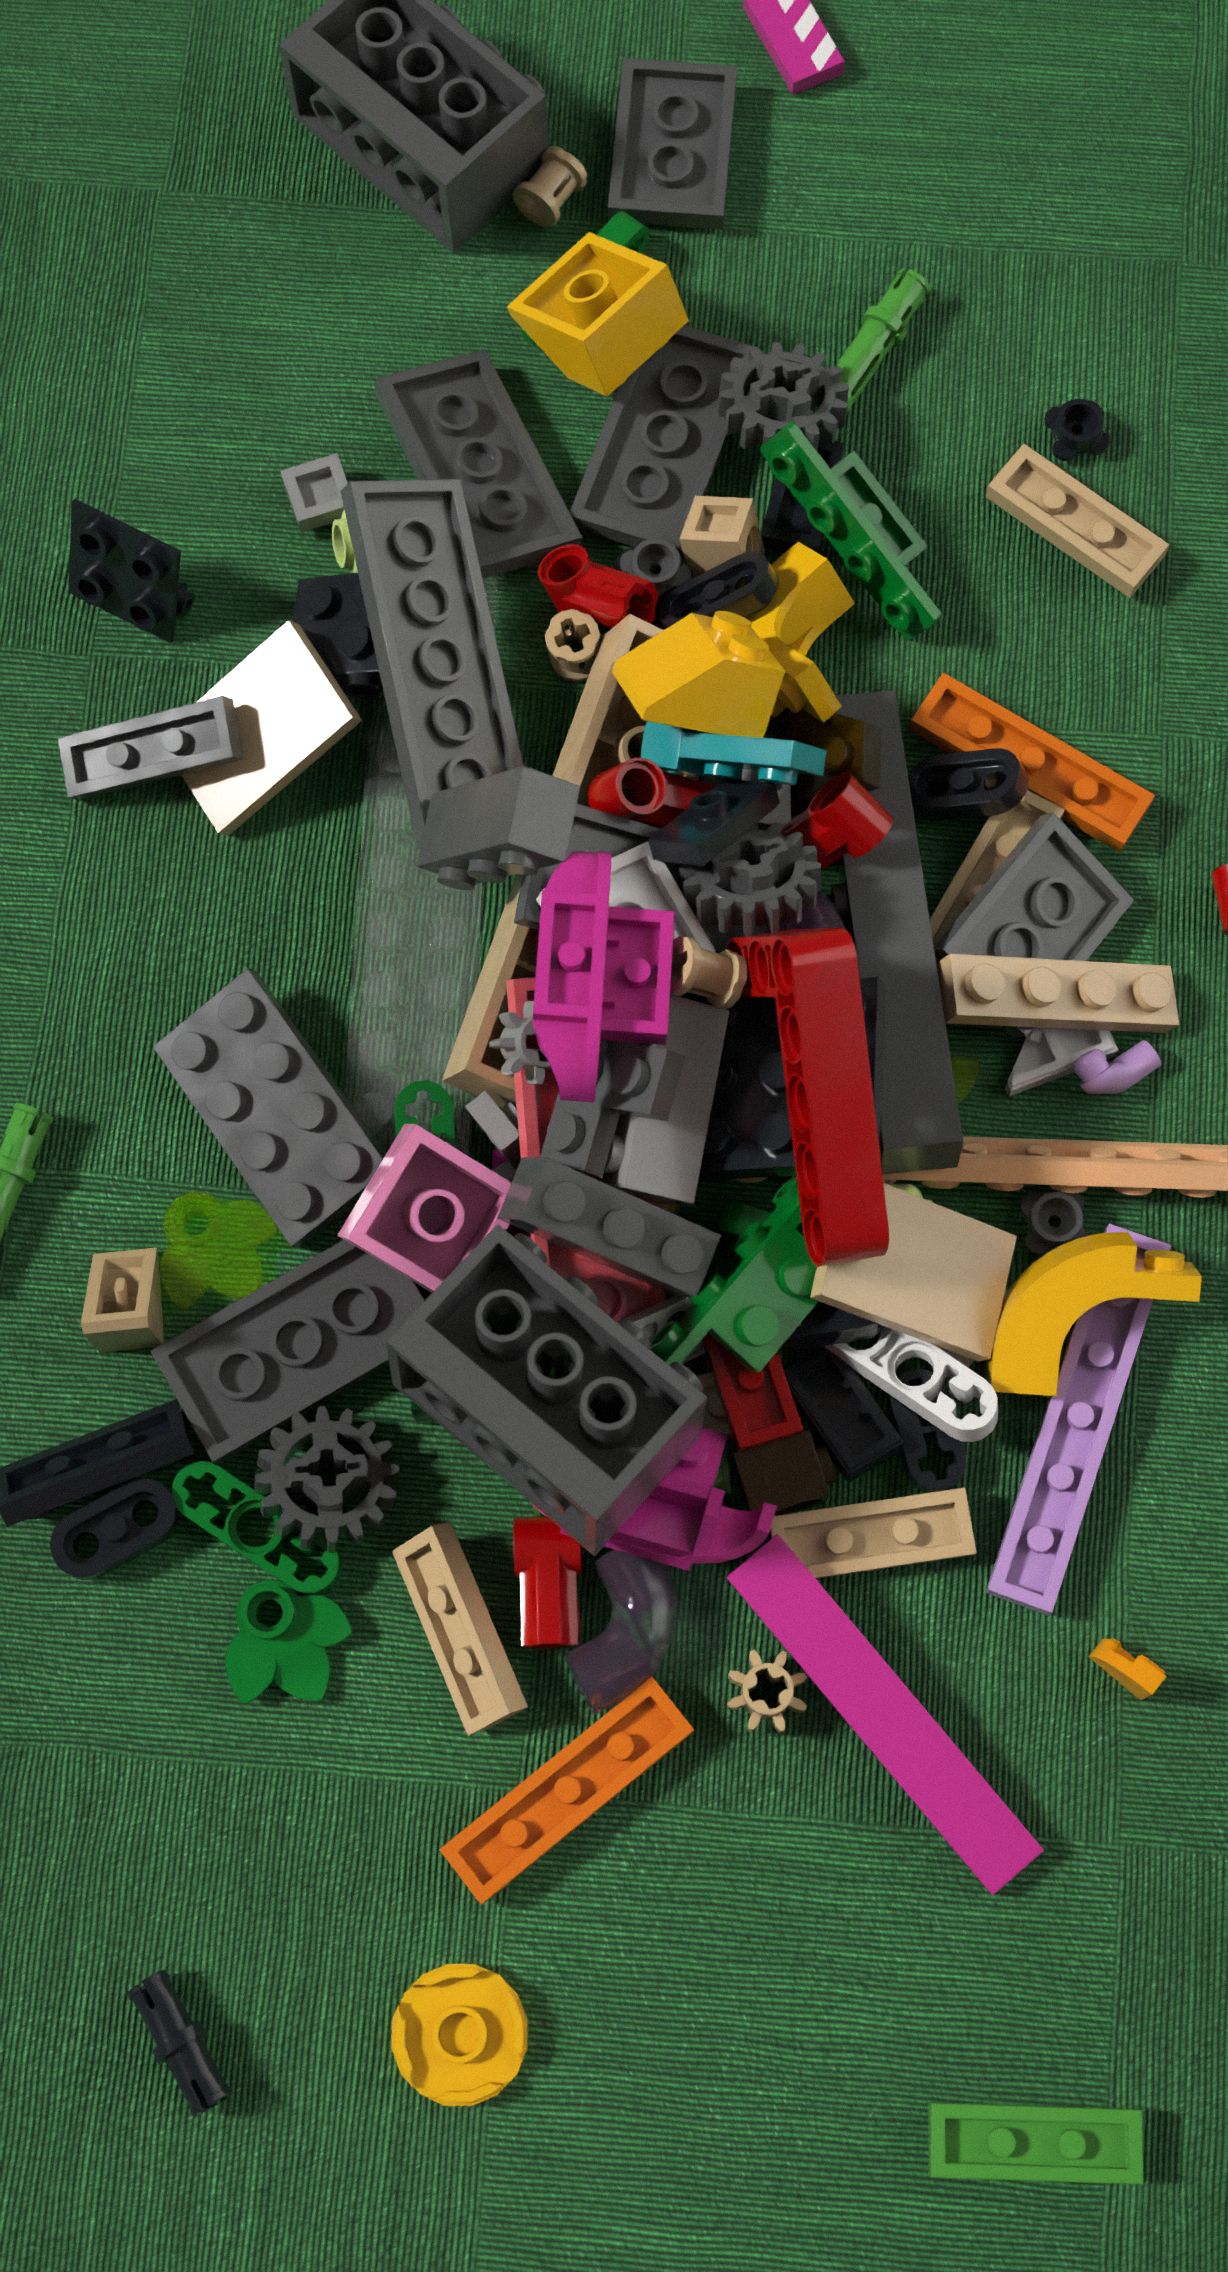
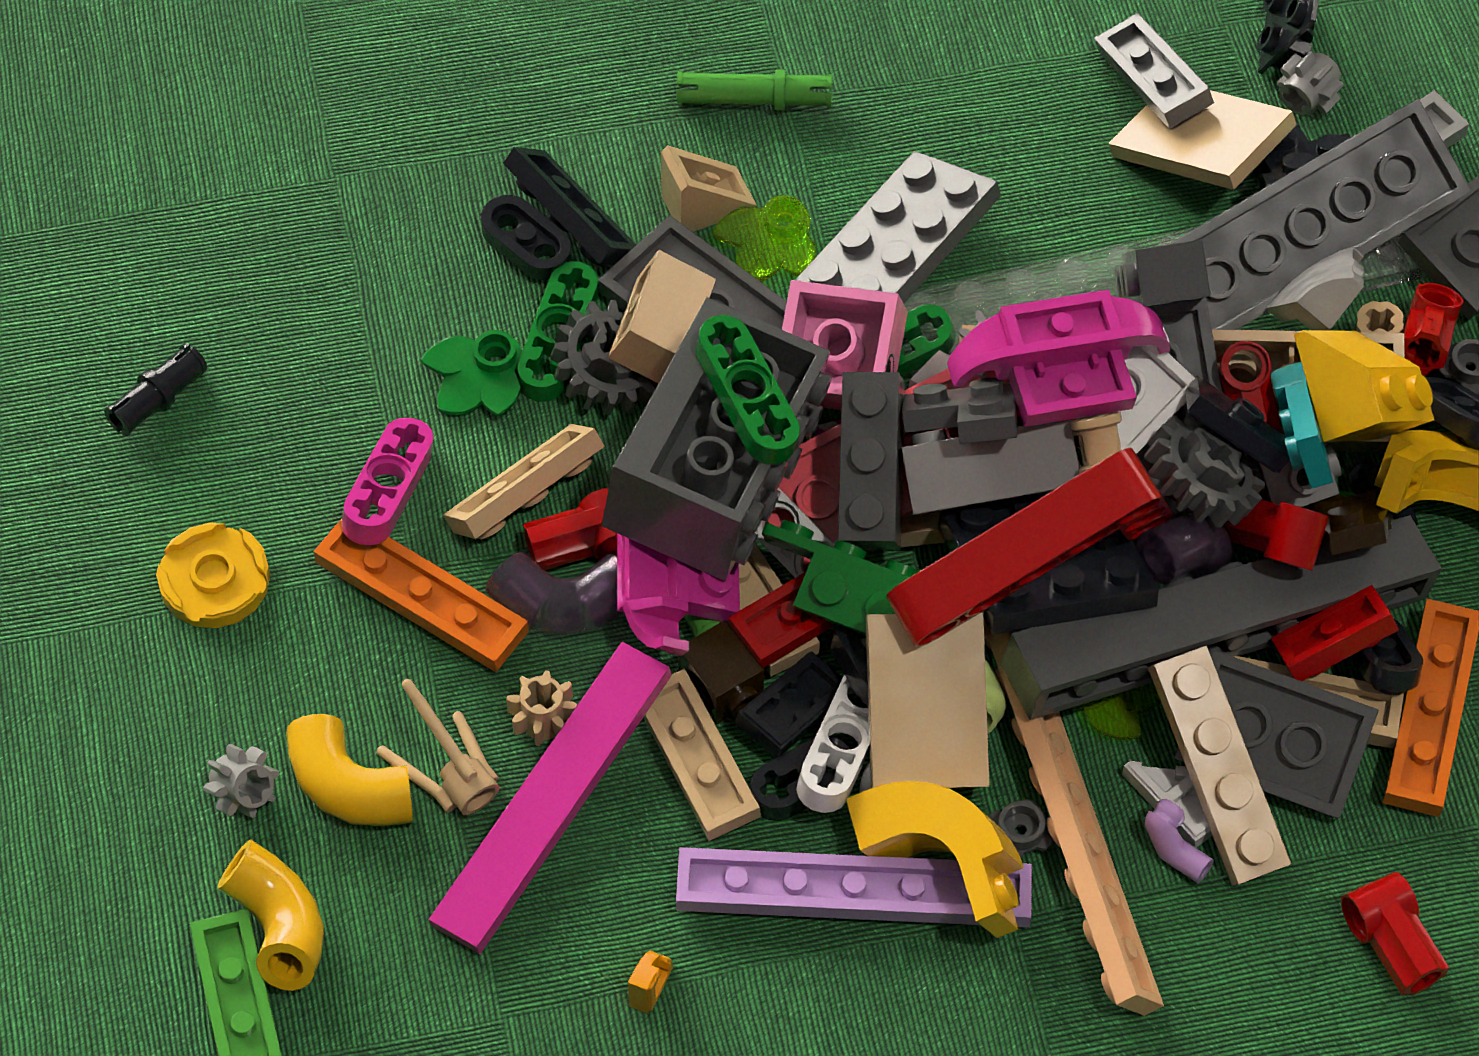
camera: 70 degrees right, 15 degrees down
none -> light grey gear [203,744,280,818]
none -> yellow cylinder [217,839,324,991]
none -> yellow cylinder [286,714,414,826]
none -> dark pink beam [342,418,434,545]
none -> tan plant [377,679,500,815]
none -> tan brick [608,250,716,383]
none -> green beam [696,315,800,465]
none -> light grey slope [1266,247,1364,331]
none -> red plate [1271,585,1399,682]
none -> light grey gear [1277,52,1344,116]

